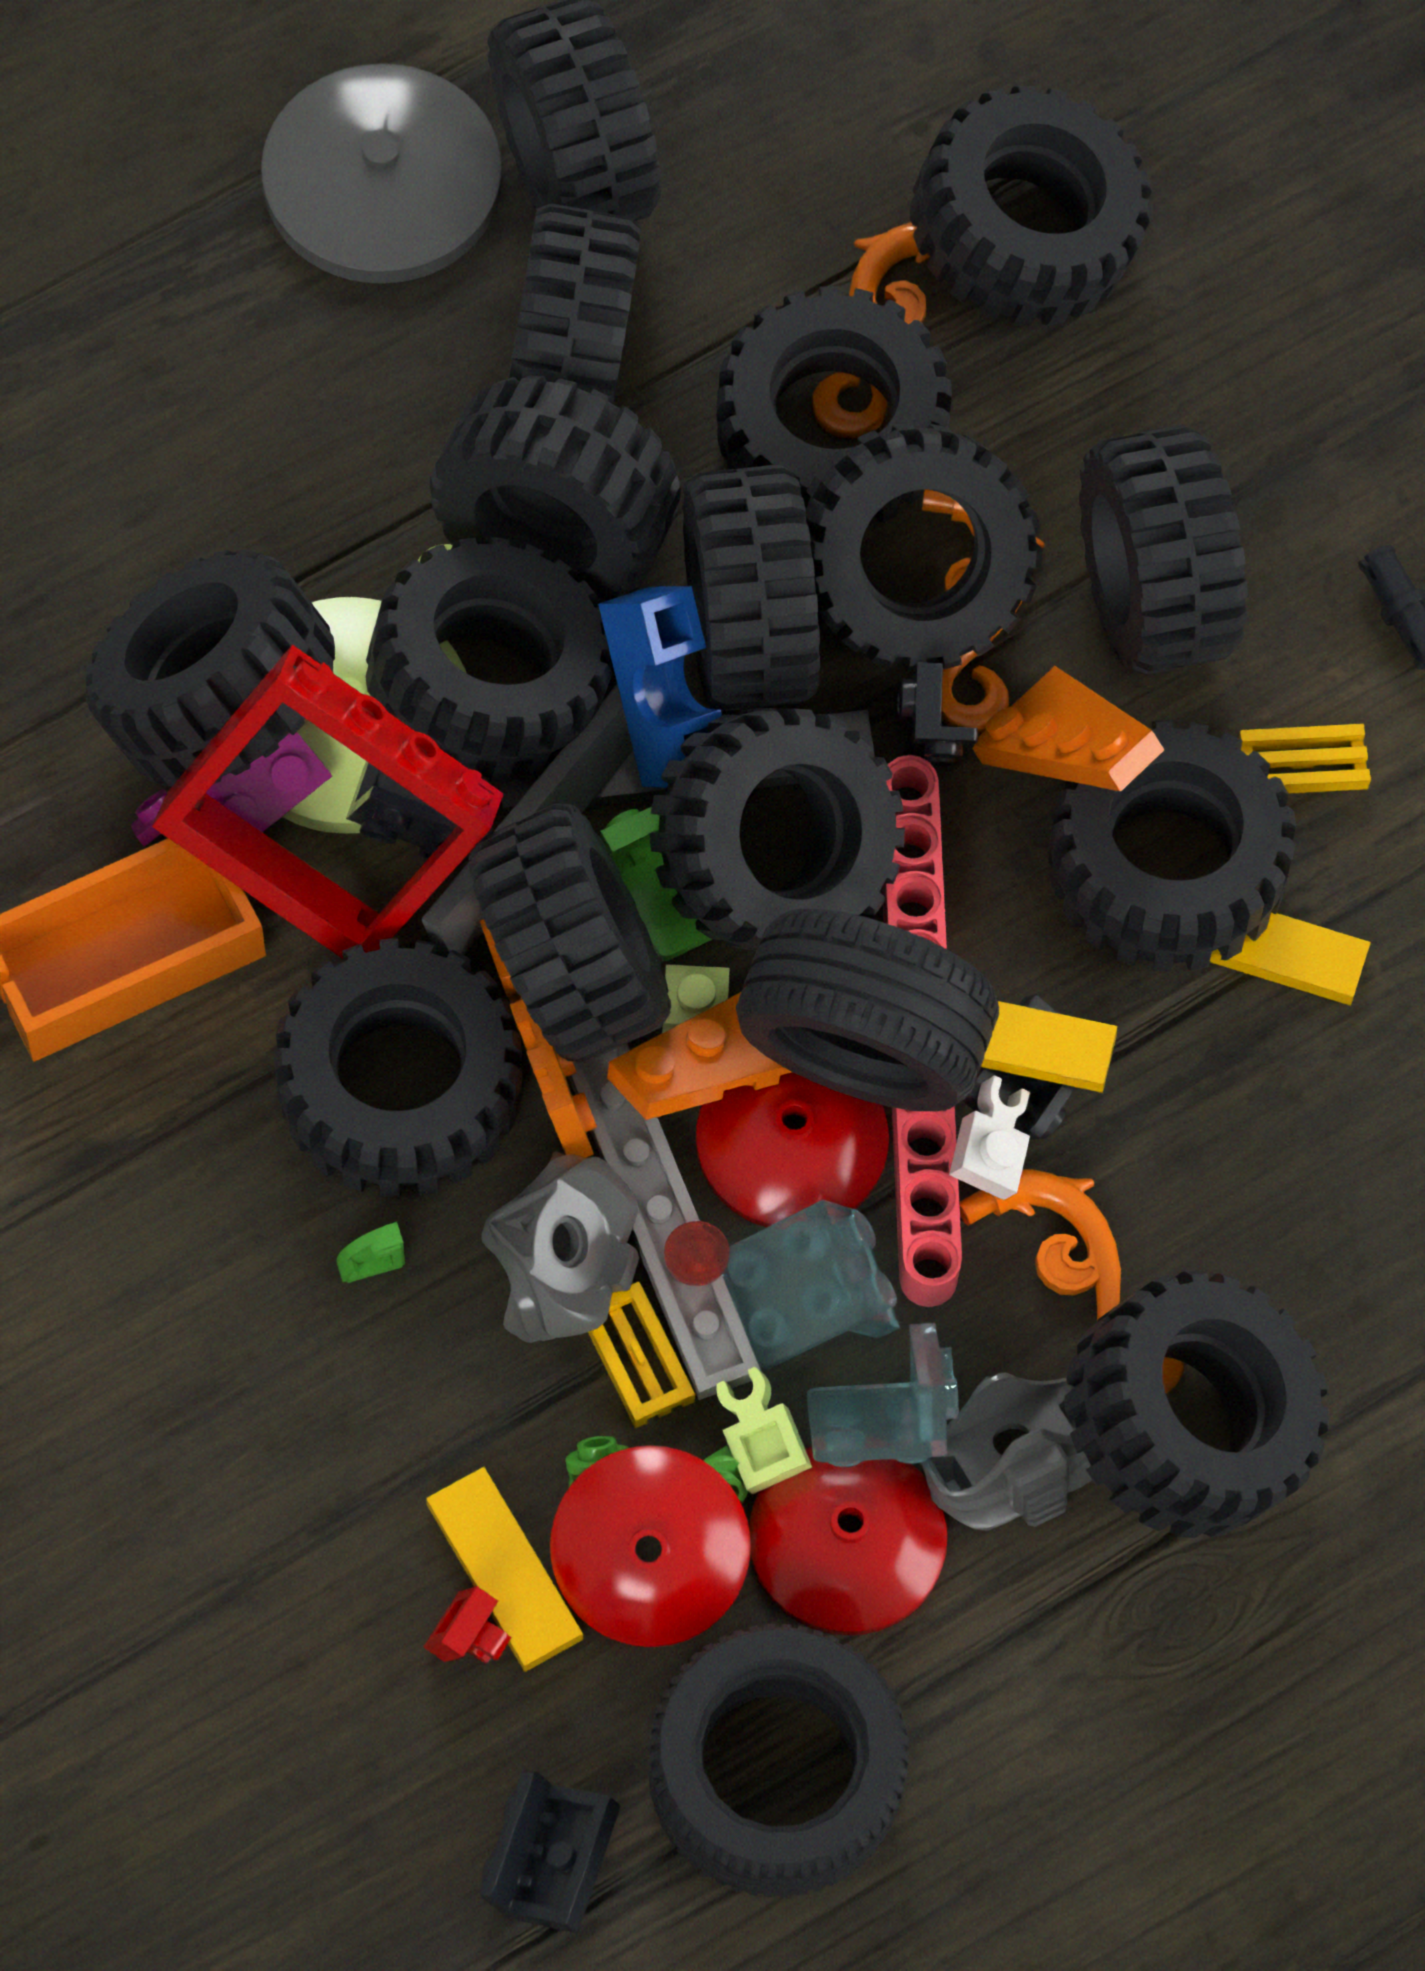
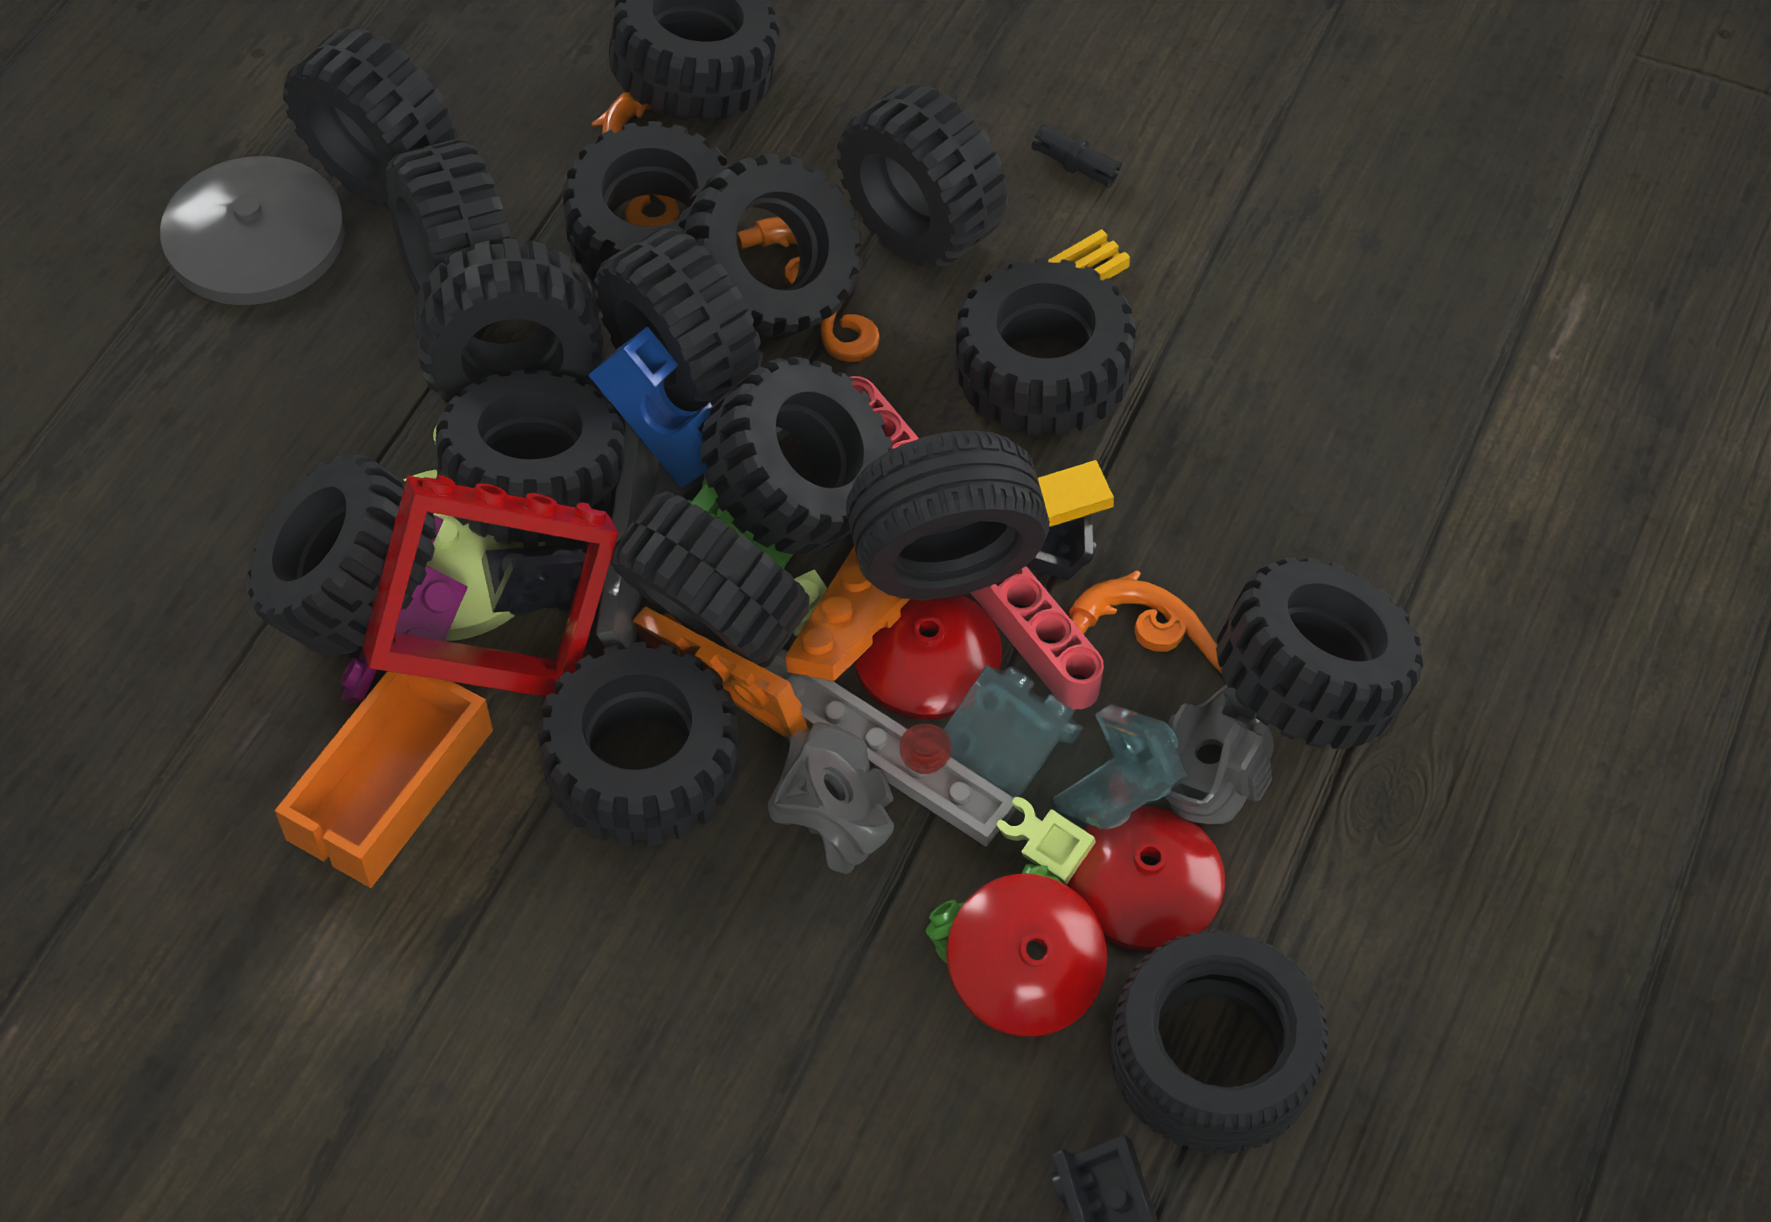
camera: 30 degrees left, 10 degrees down
bright green tile [336,1222,405,1283] -> none
red tile [424,1586,511,1663] -> none
yellow tile [426,1467,583,1672] -> none
yellow tile [588,1281,695,1429] -> none
black bracket [894,662,978,766] -> none
white plate [949,1075,1030,1200] -> none
orange wing [972,666,1164,792] -> none
yellow tile [1210,913,1371,1006] -> none

